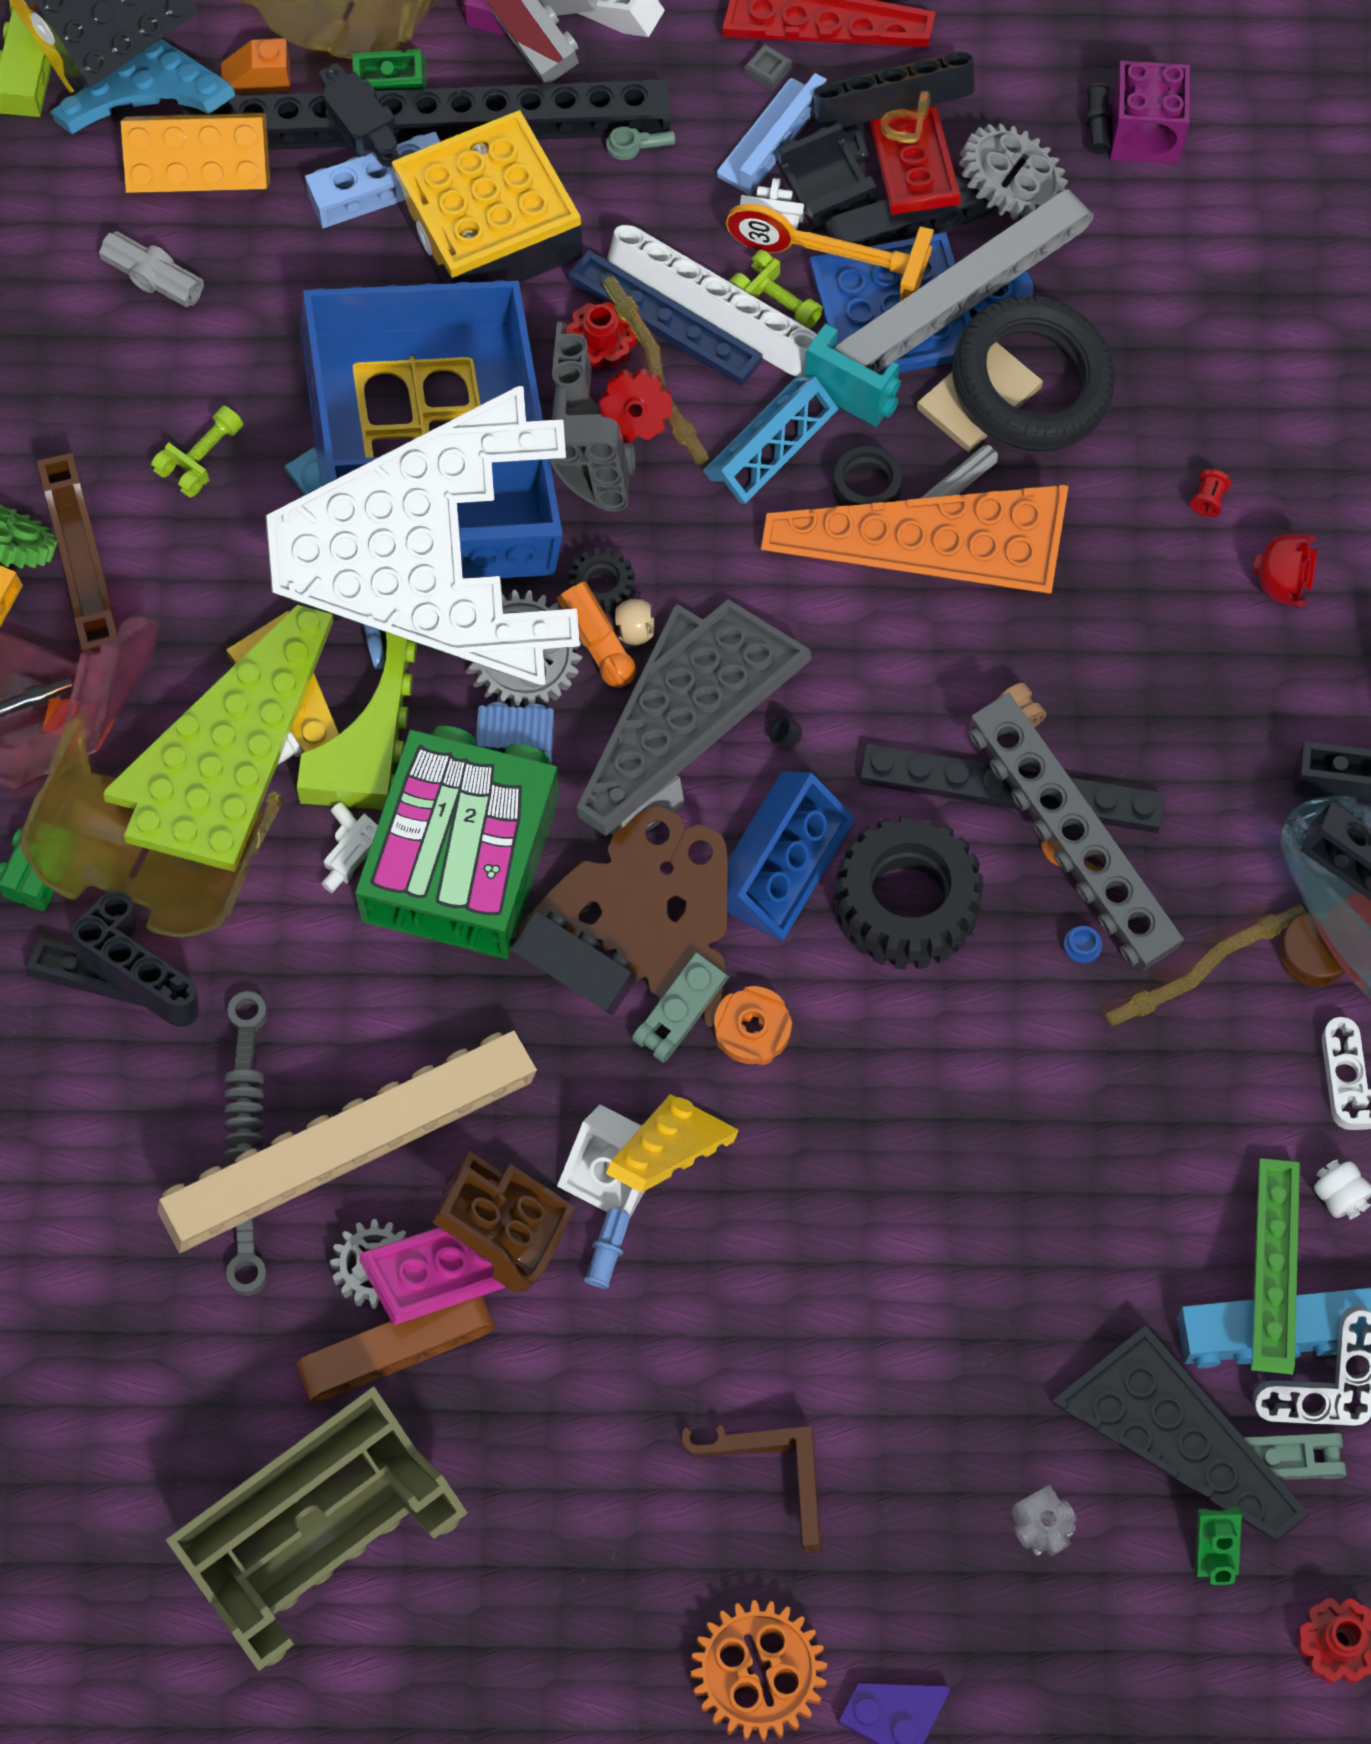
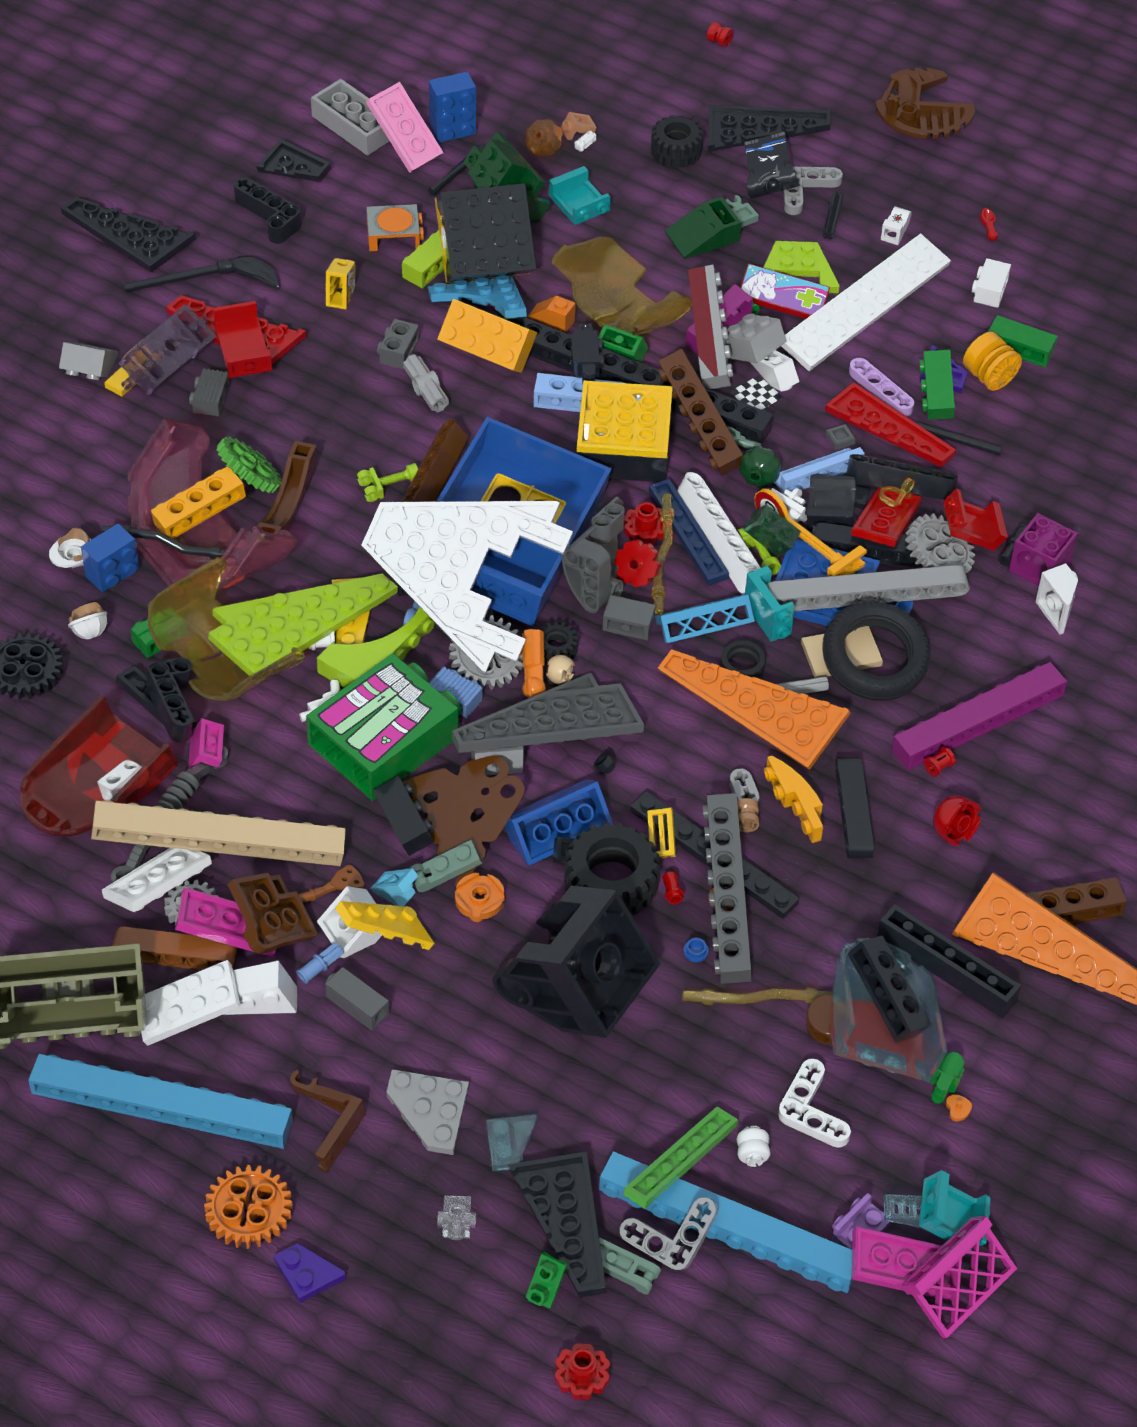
camera: 30 degrees right, 15 degrees down
none -> clear red windscreen [20,695,179,837]
none -> dark azure brick [28,1054,293,1149]
none -> white leg [97,760,147,804]
none -> white plate [102,848,212,912]
none -> white plate [141,960,241,1046]
none -> dark pink panel [188,718,224,769]
none -> white wedge [223,961,297,1015]
none -> dark orange piece [298,865,365,903]
none -> dark grey brick [325,967,389,1031]
none -> medium azure slope [370,868,418,906]
none -> dark grey brick [377,319,419,369]
none -> light grey plate [386,1069,469,1155]
none -> reddish brown beam [401,419,468,502]
none -> clear light blue wing [486,1114,537,1171]
none -> black brick [492,886,660,1038]
none -> black tile [553,837,577,863]
none -> dark grey brick [603,595,656,641]
none -> yellow tile [647,808,676,859]
none -> reddish brown brick [658,349,743,476]
none -> red pin [662,872,684,905]
none -> light grey beam [729,769,759,805]
none -> sticker [730,375,783,410]
none -> dark green plant [739,446,781,488]
none -> clear green brick [743,504,801,557]
none -> light orange slope [764,756,823,843]
none -> black beam [835,757,874,858]
none -> magenta brick [891,662,1067,770]
none -> red panel [943,489,1008,551]
none -> white slope [1036,564,1078,635]

